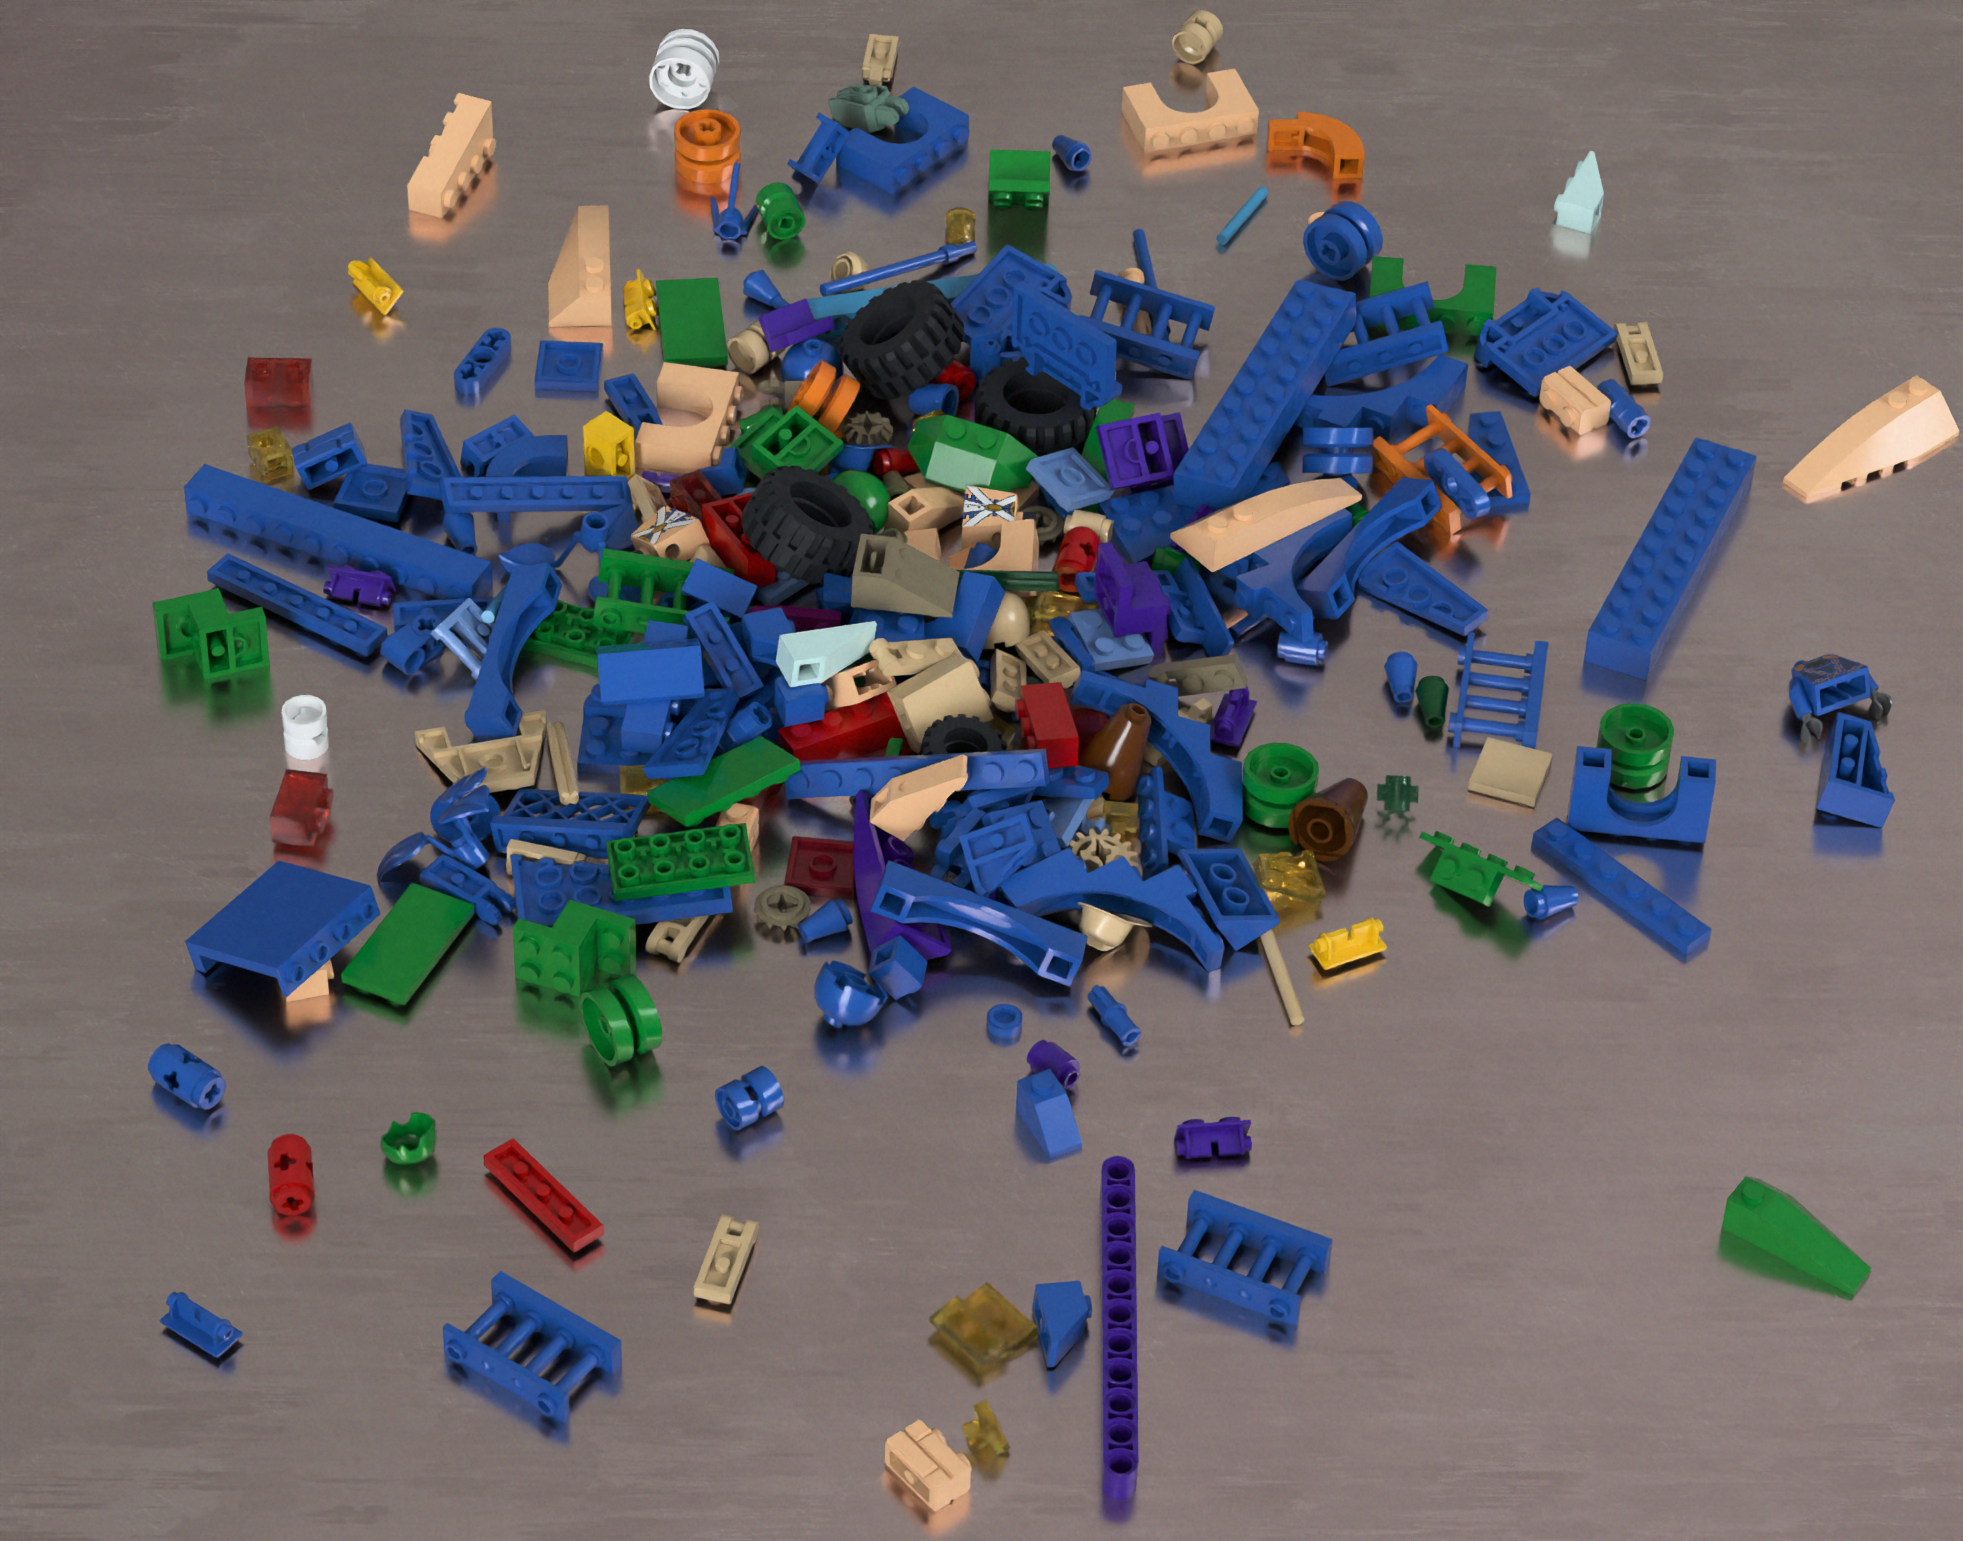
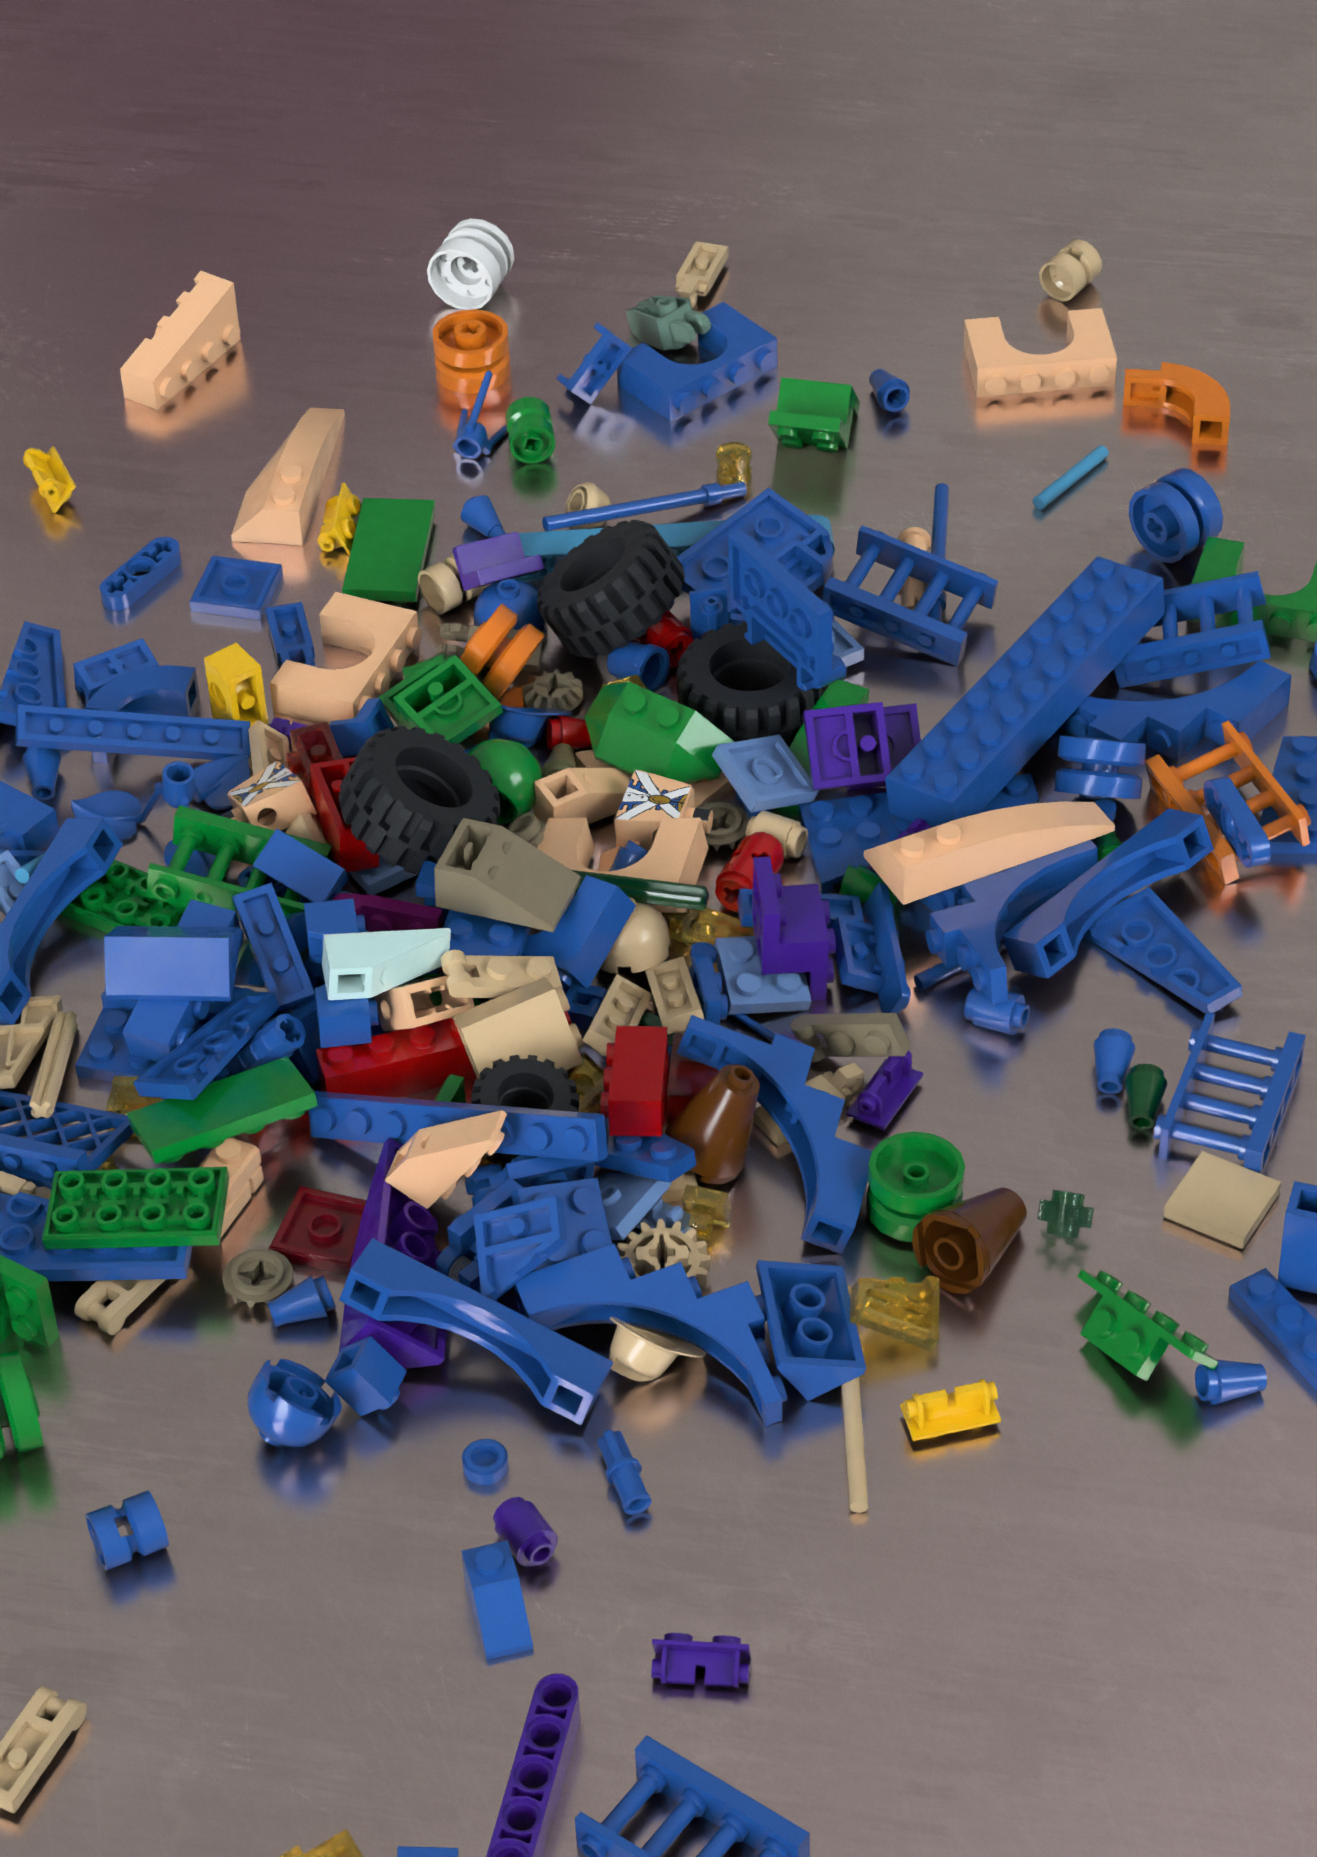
camera: 15 degrees right, 0 degrees up
blue bracket [1136,765,1196,881] -> none

